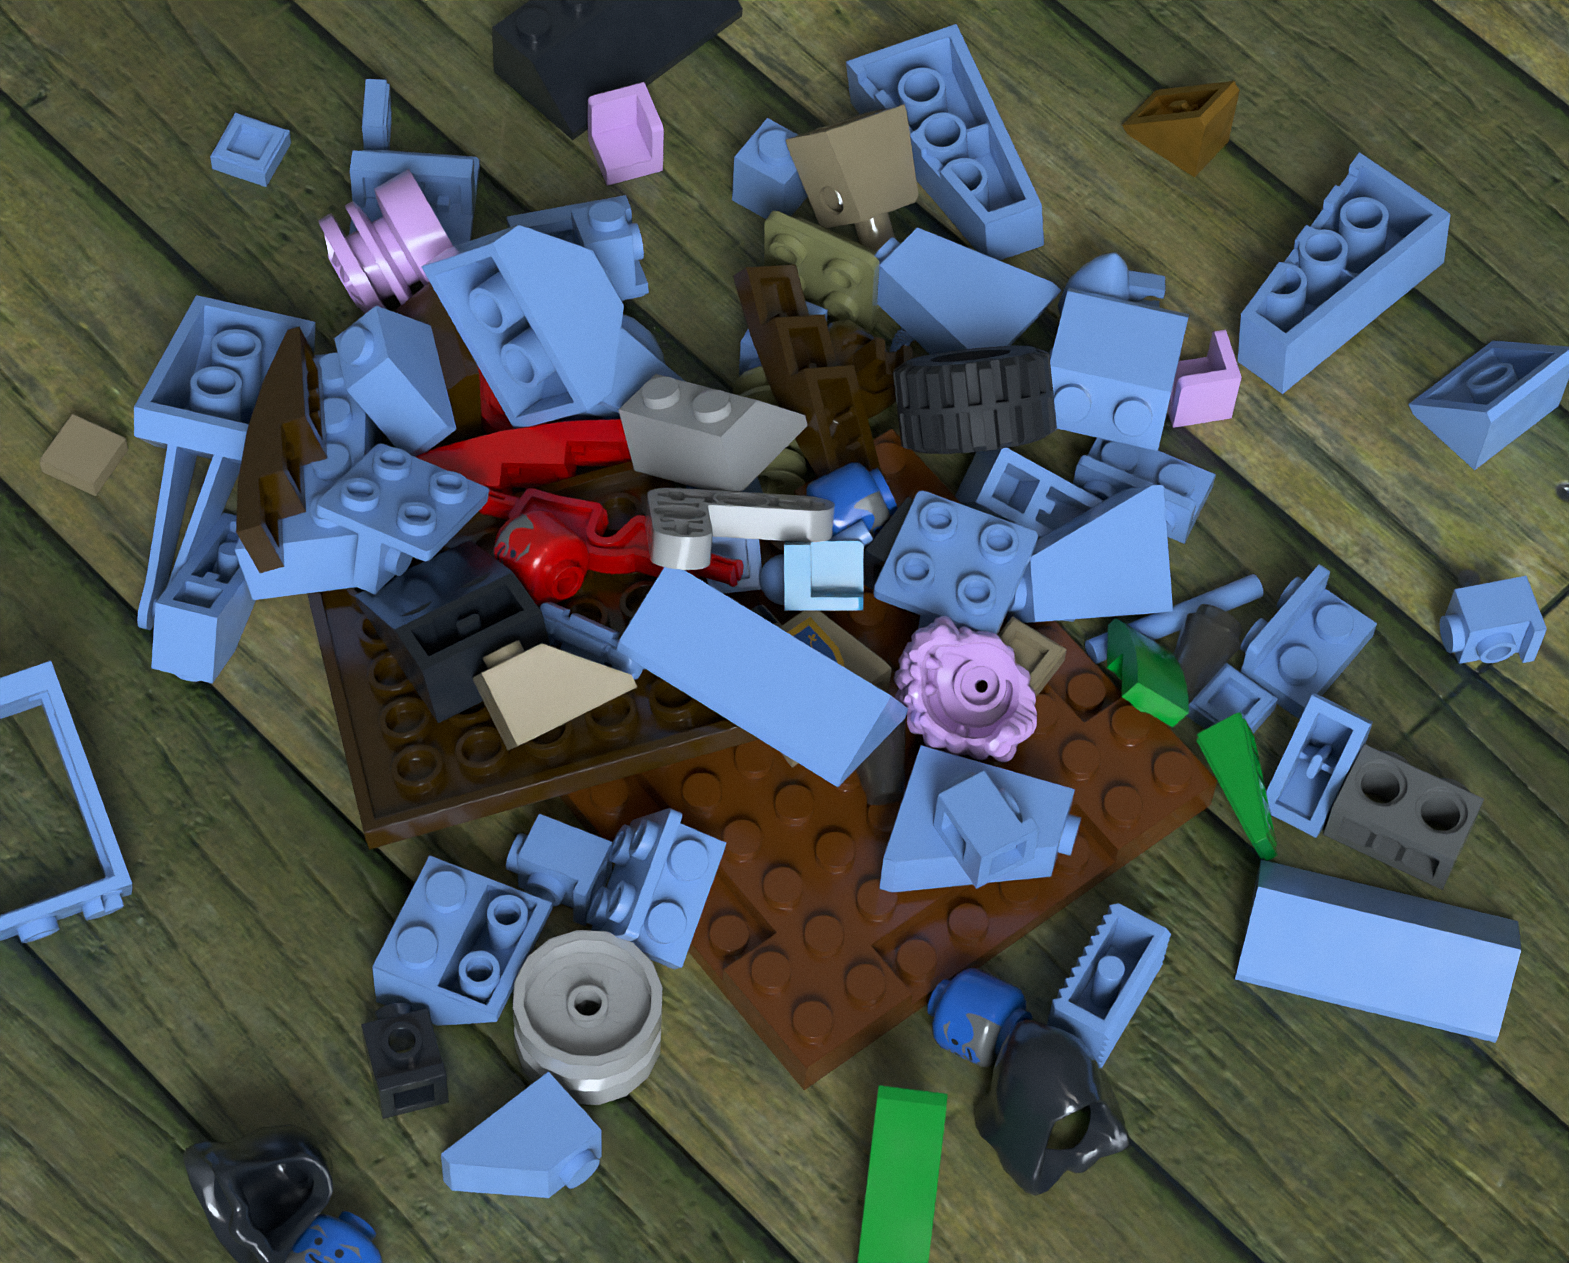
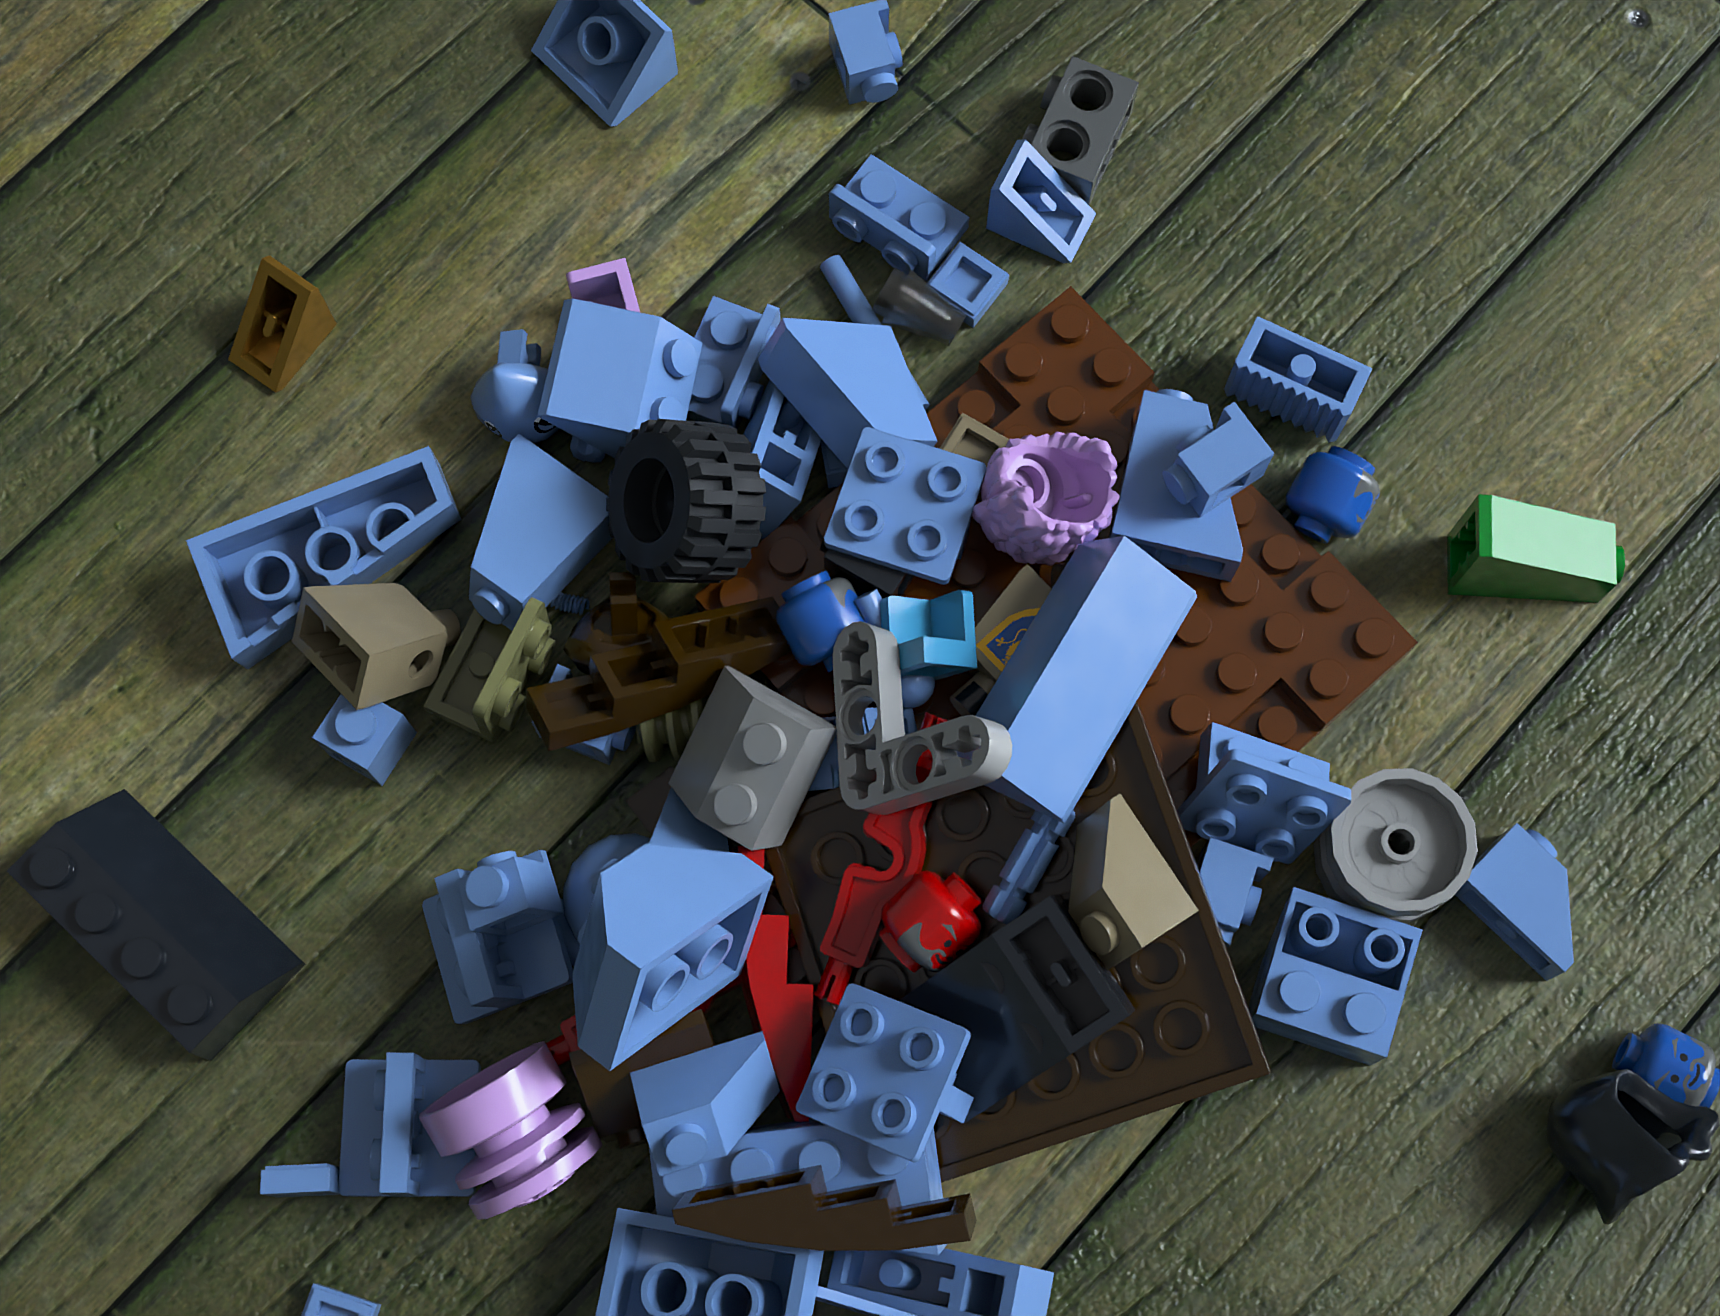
camera: 90 degrees left, 15 degrees up
black brick [361,1003,449,1119] -> none
lavender panel [588,82,664,186] -> none
black piece [974,1019,1129,1196] -> none
green slope [1107,618,1189,728] -> none
green slope [1196,712,1278,861] -> none
slope [1235,860,1521,1043] -> none
medium blue wedge [1237,152,1450,394] -> none

